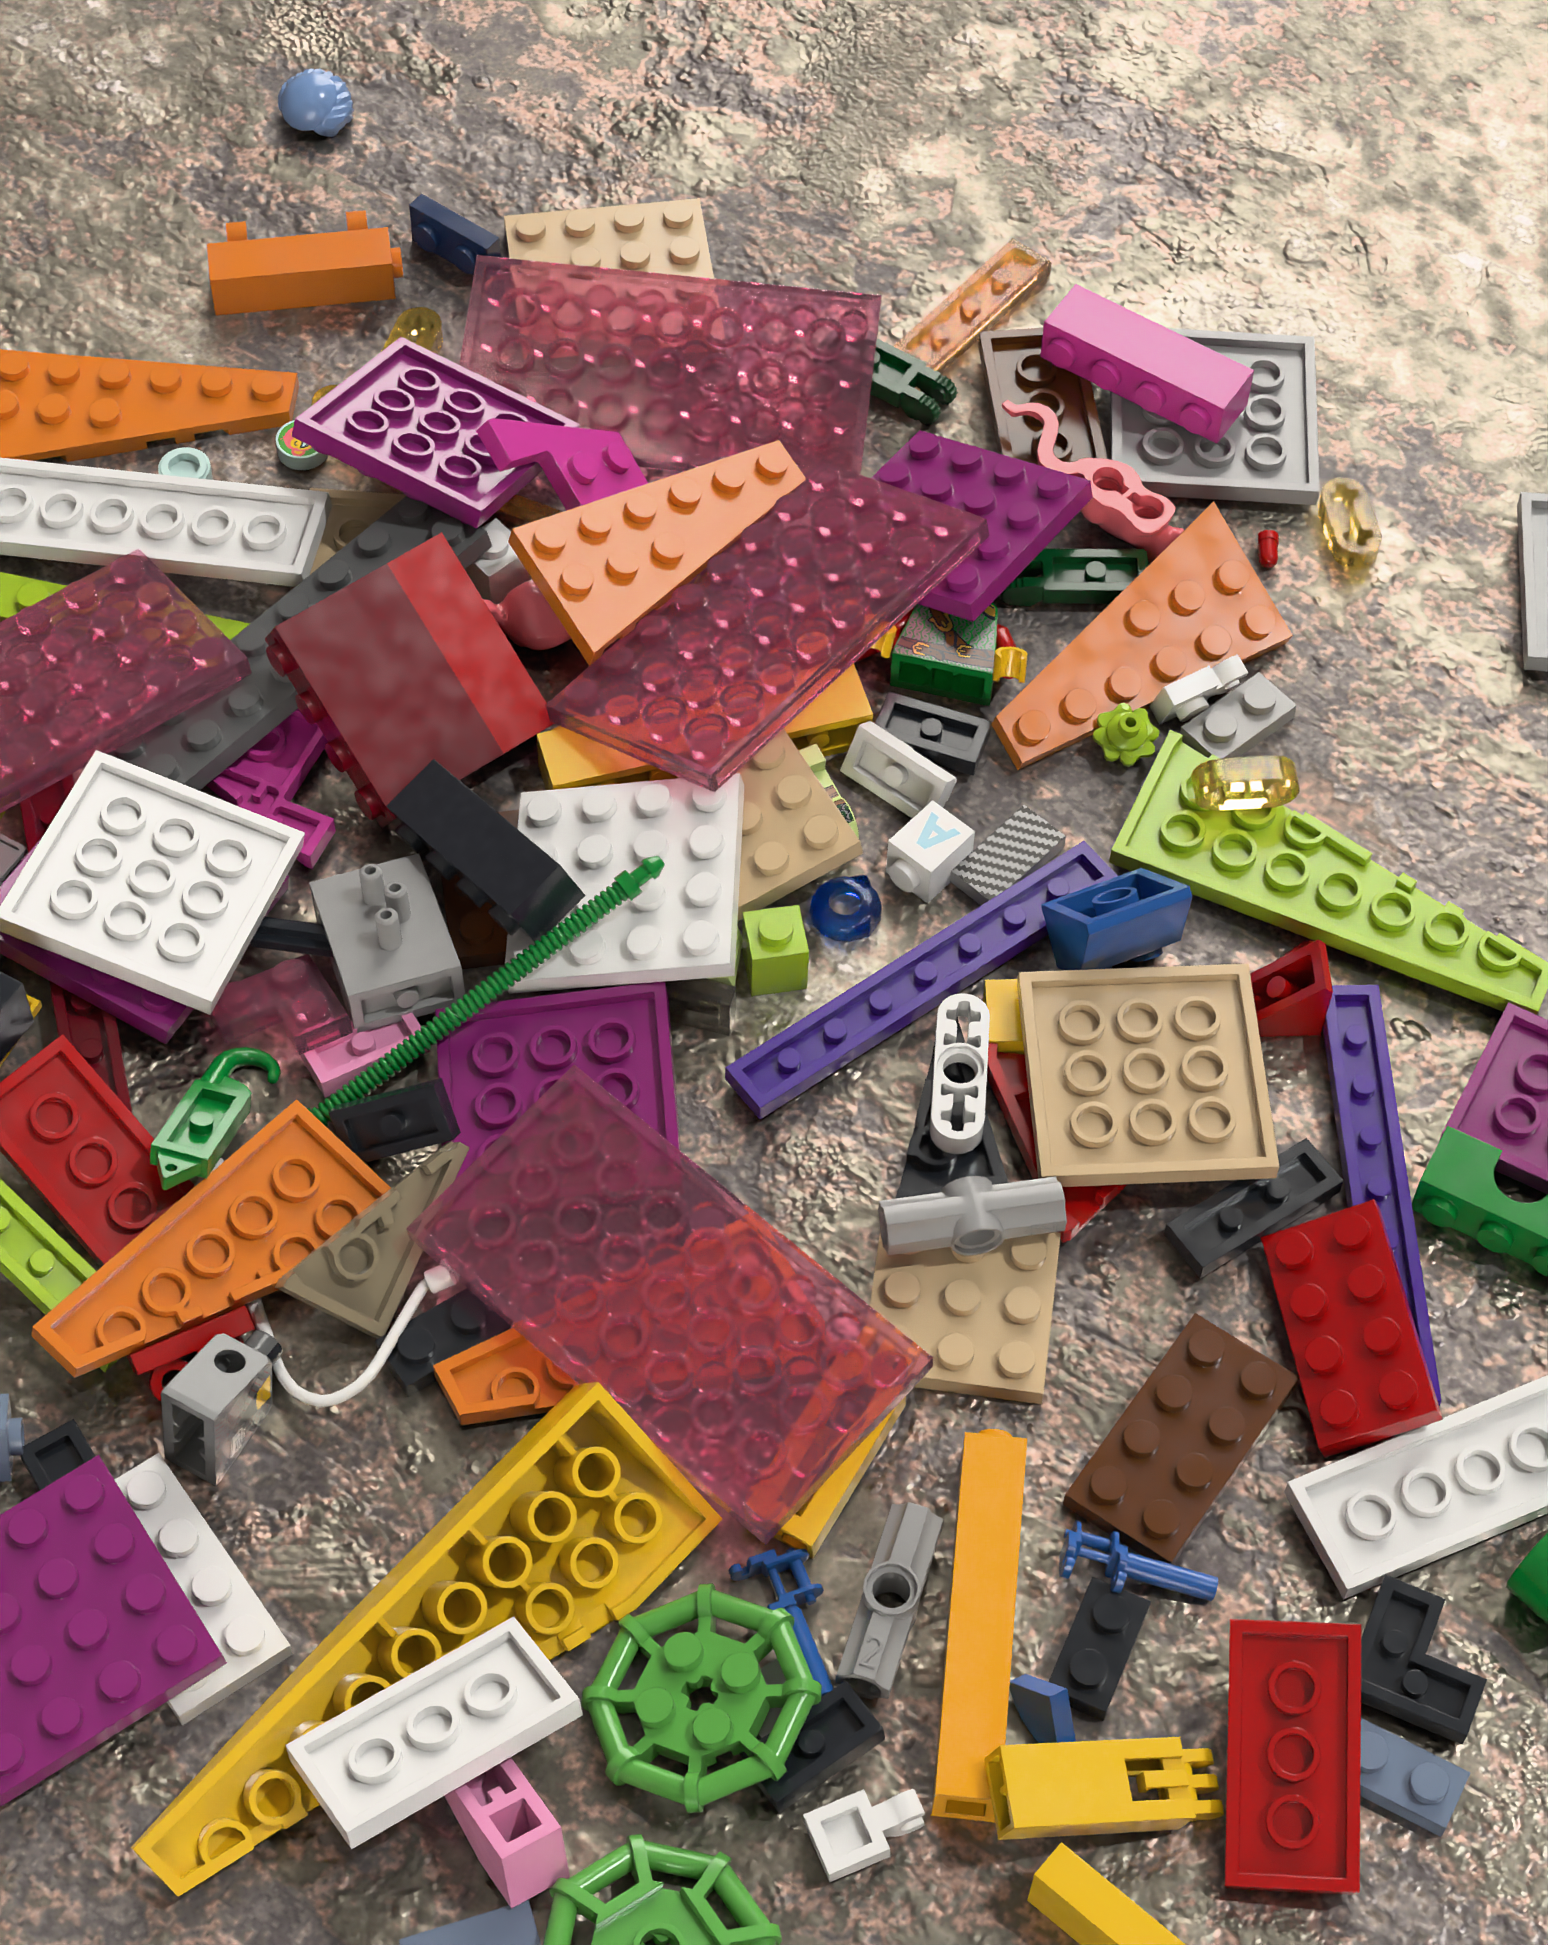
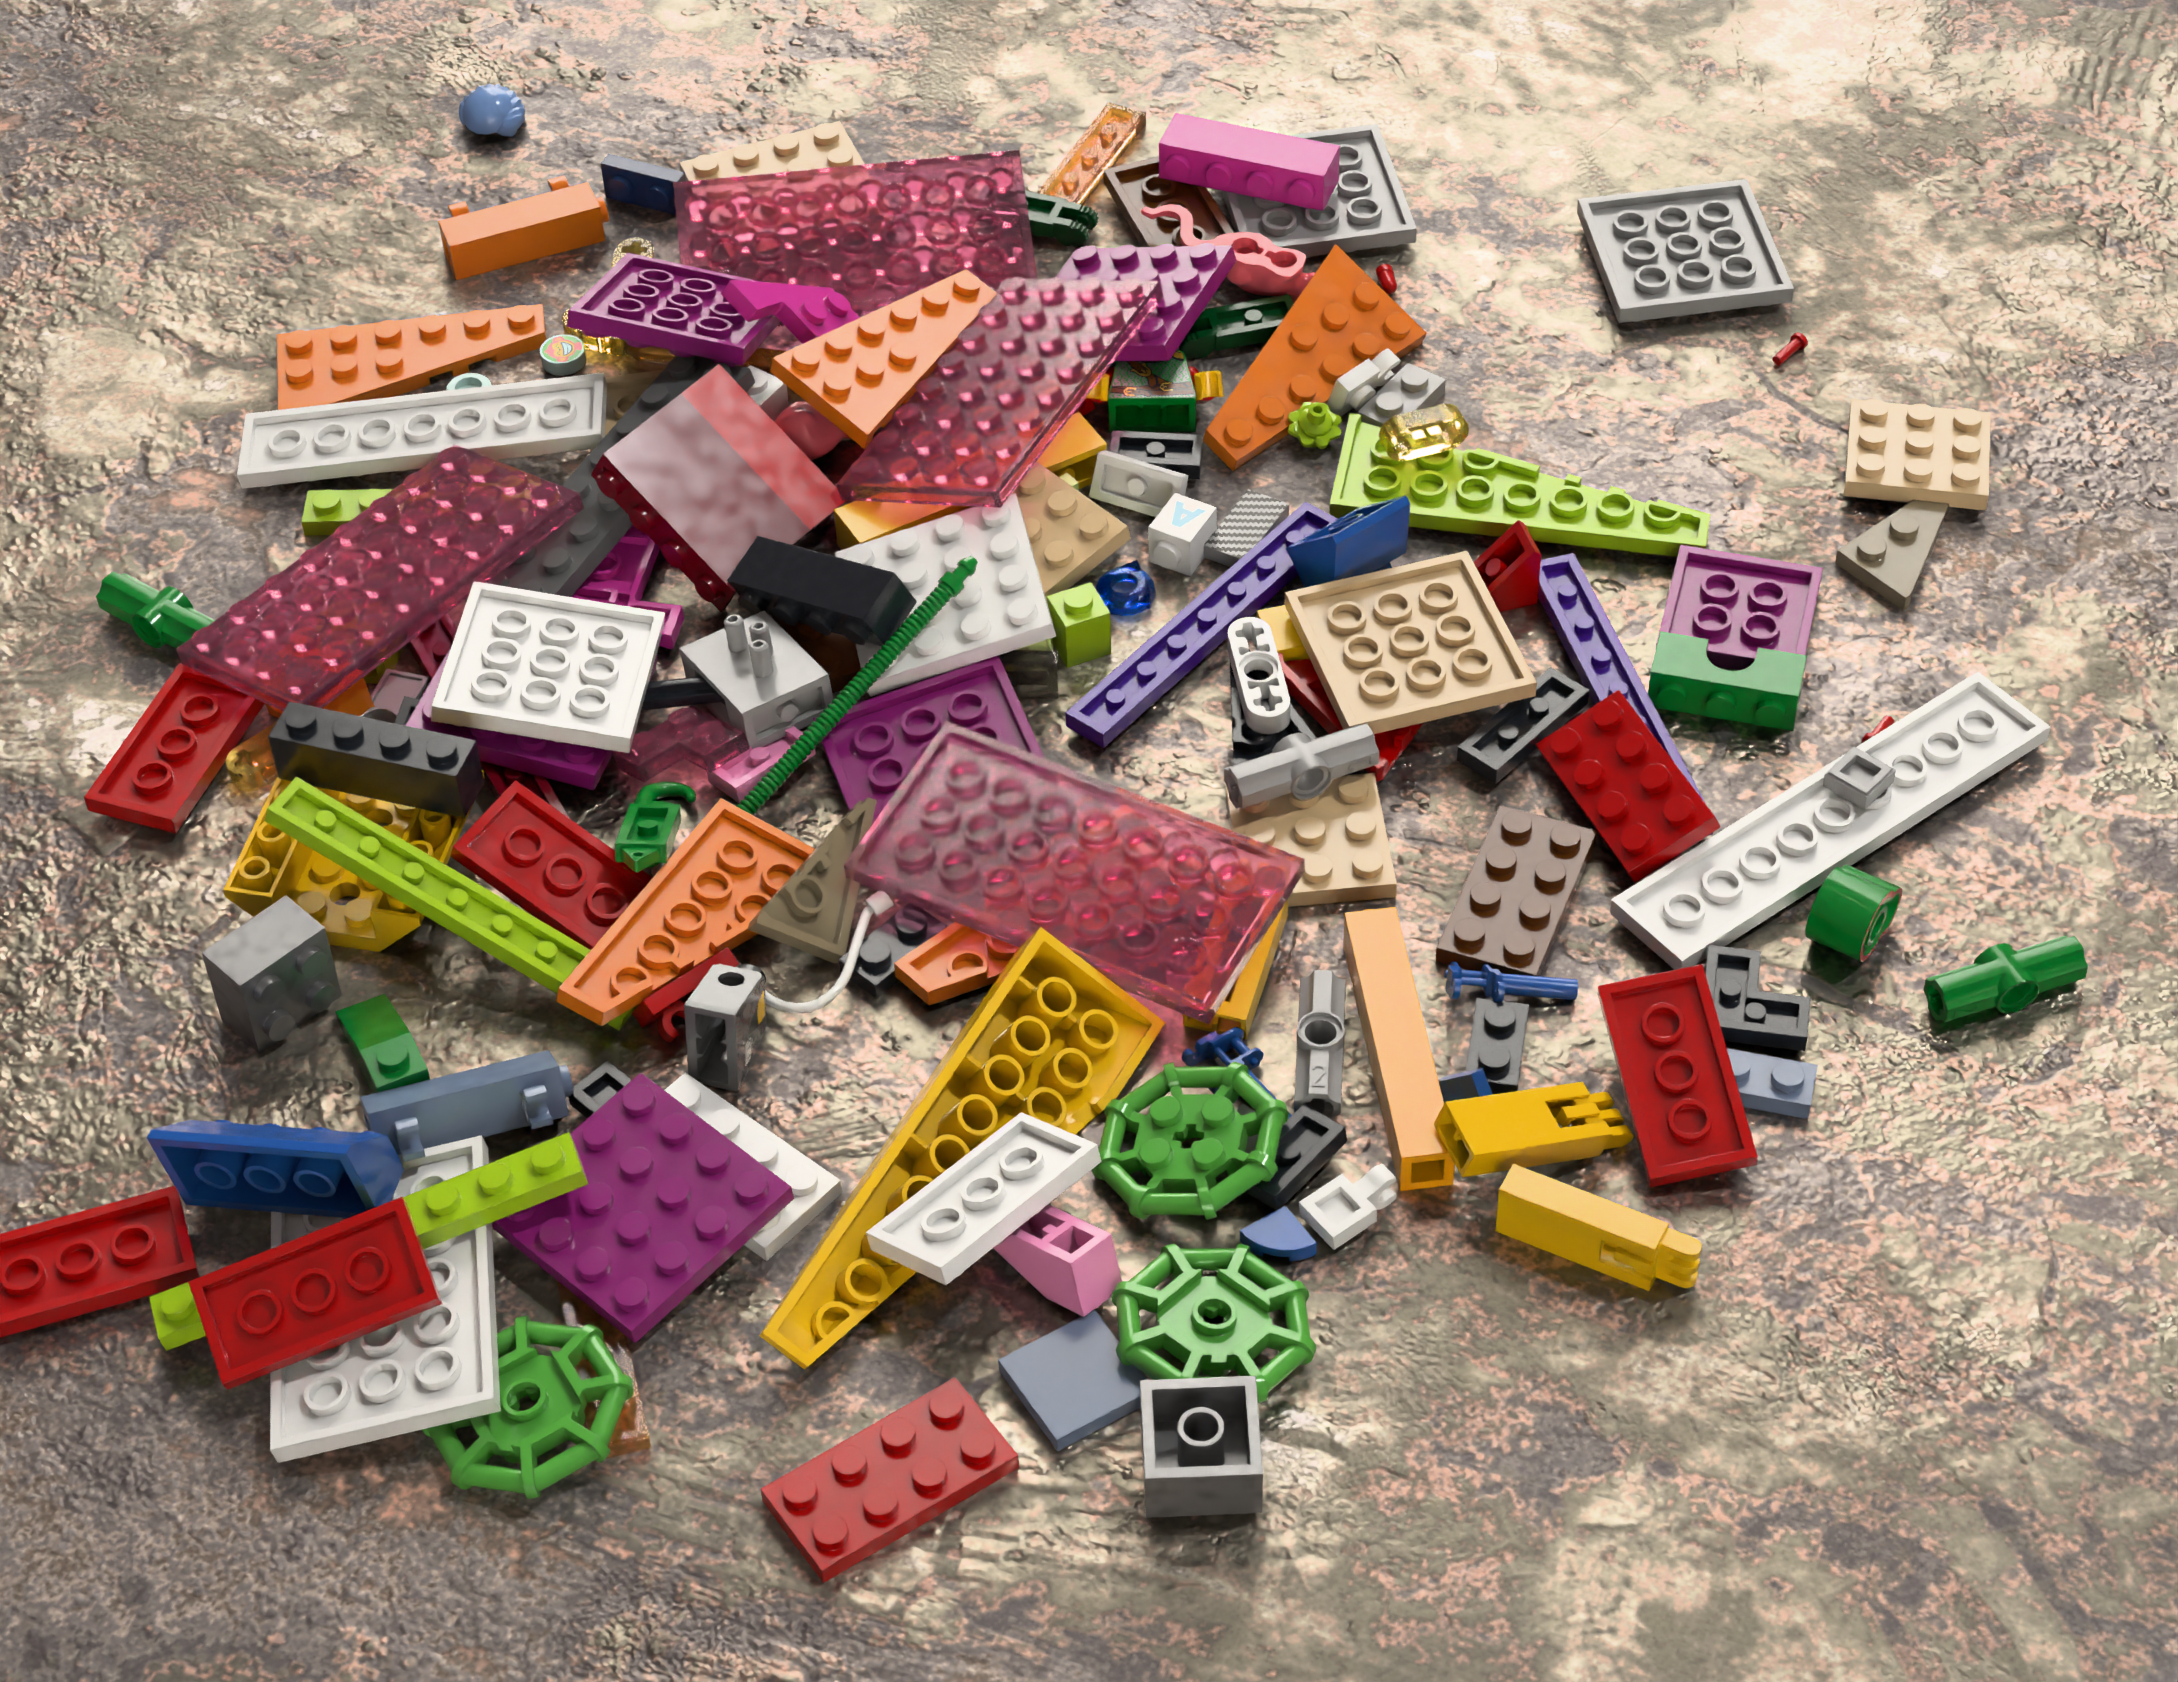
camera: 10 degrees left, 10 degrees down
black plate [328,1078,461,1163] -> none
clear yellow beam [1318,477,1382,570] -> none
none -> tile [1240,1206,1317,1261]

